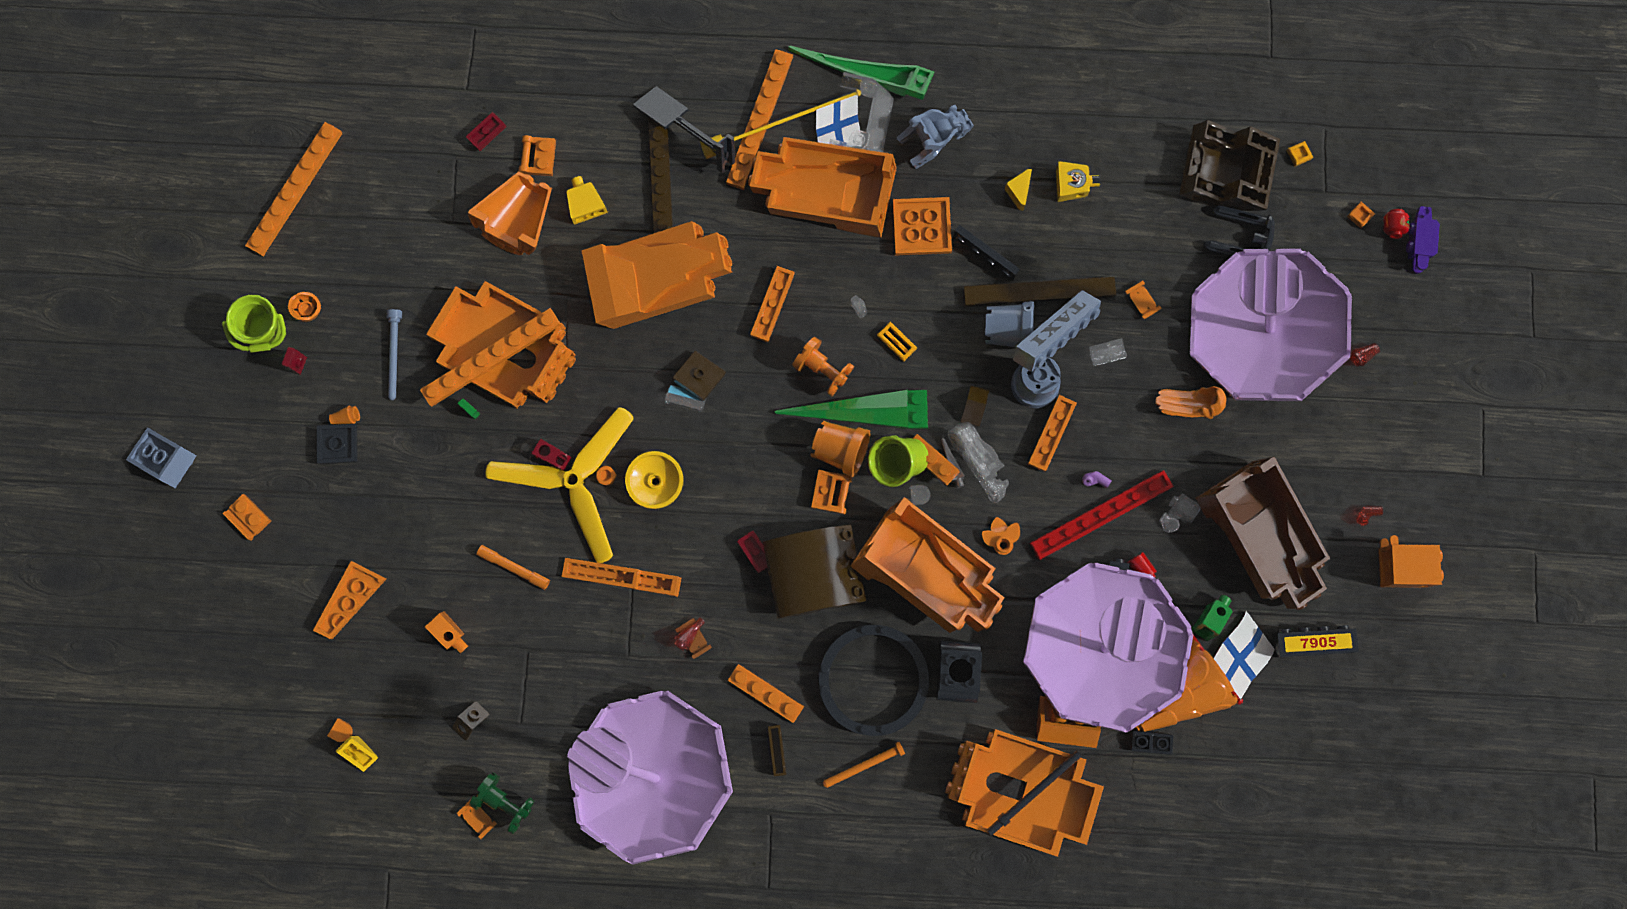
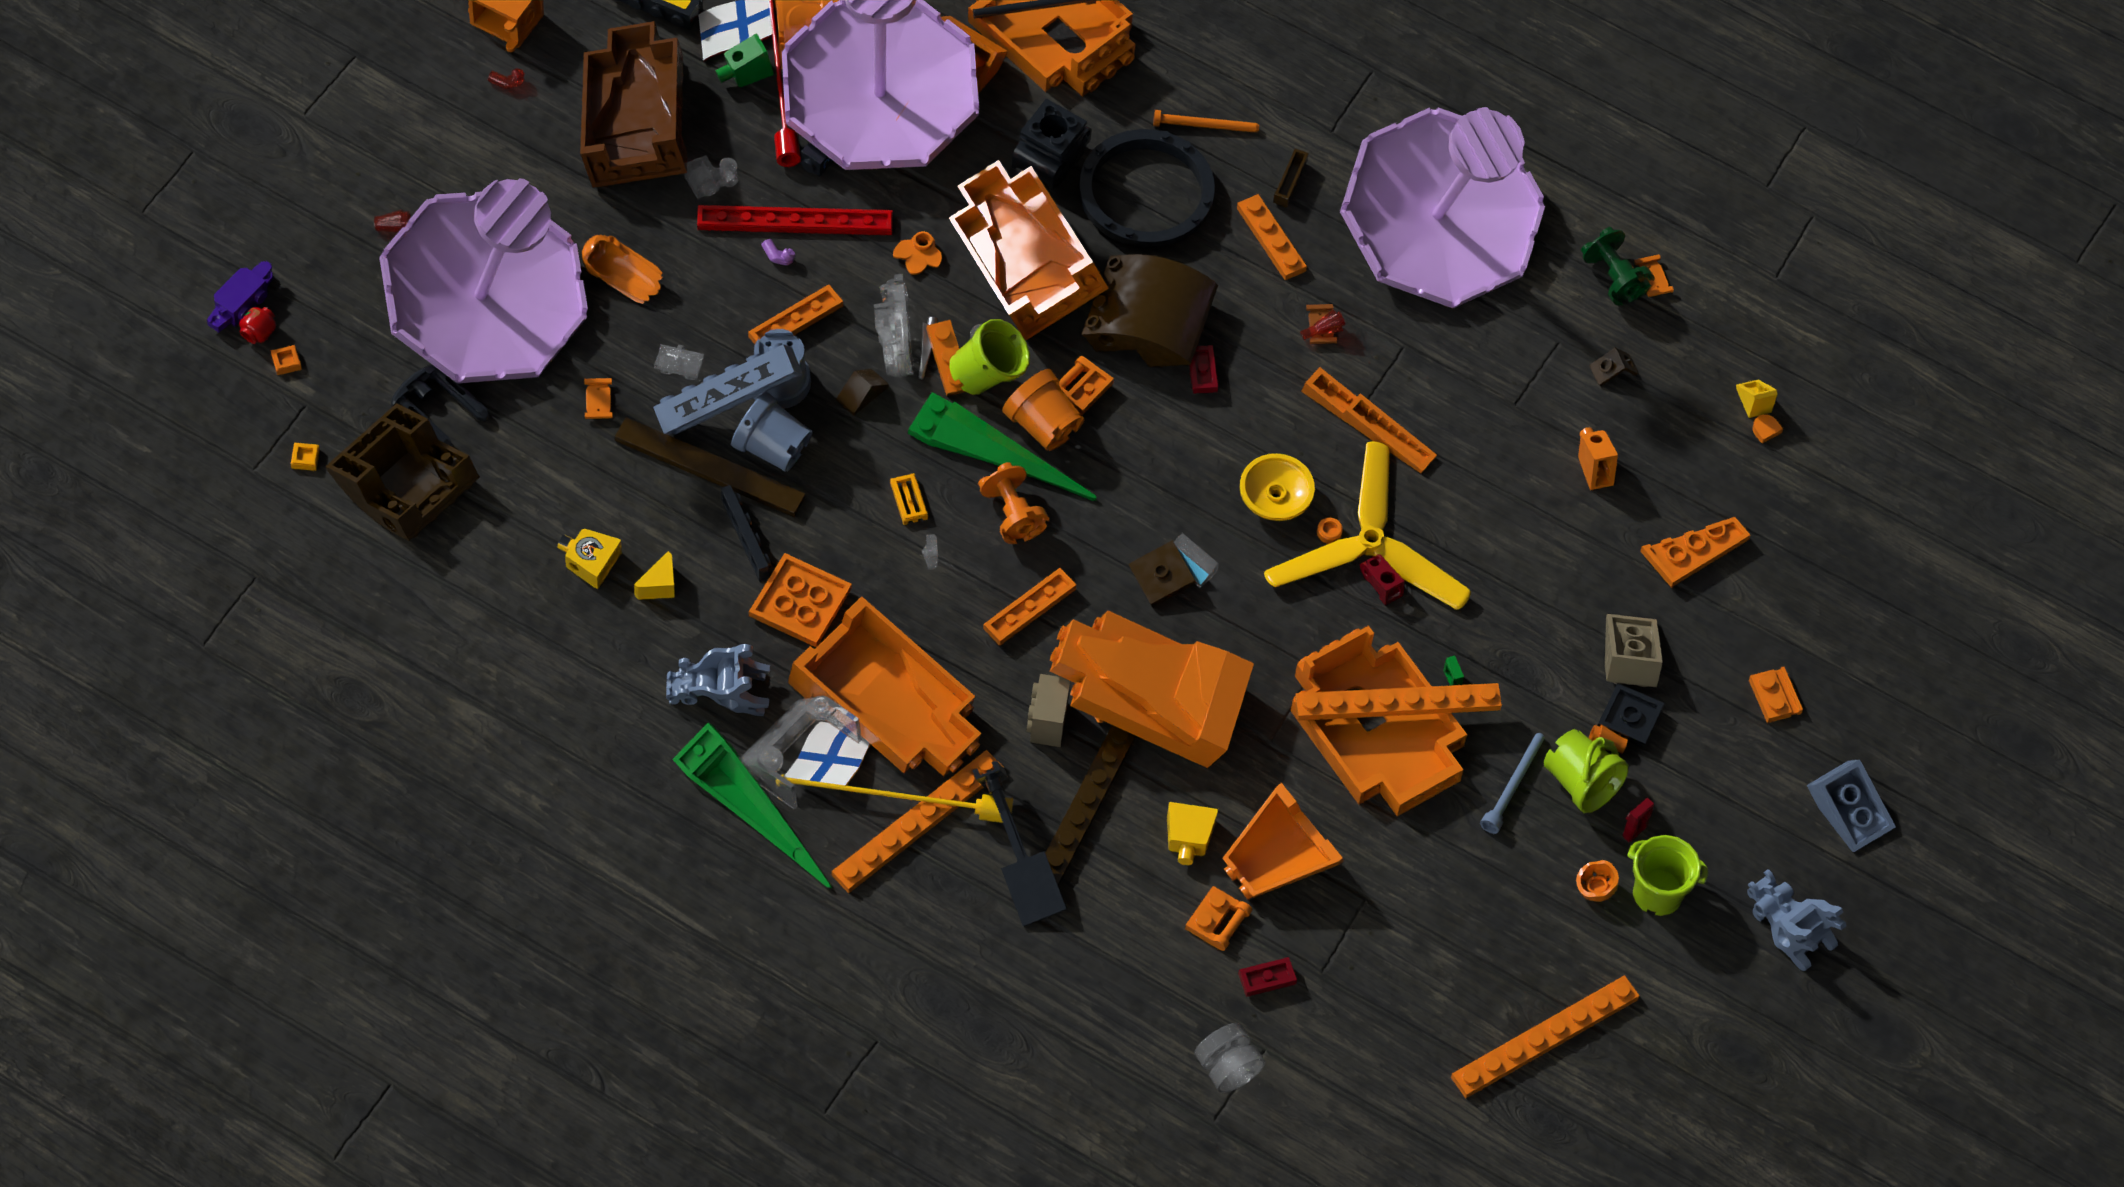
camera: 160 degrees left, 20 degrees down
orange piece [476,545,550,590] -> none
none -> dark tan brick [1026,674,1070,747]
none -> clear wheel [1194,1023,1266,1093]
none -> lime piece [1544,729,1629,813]
none -> dark tan slope [1605,614,1662,687]
none -> sand blue animal [1747,869,1846,971]

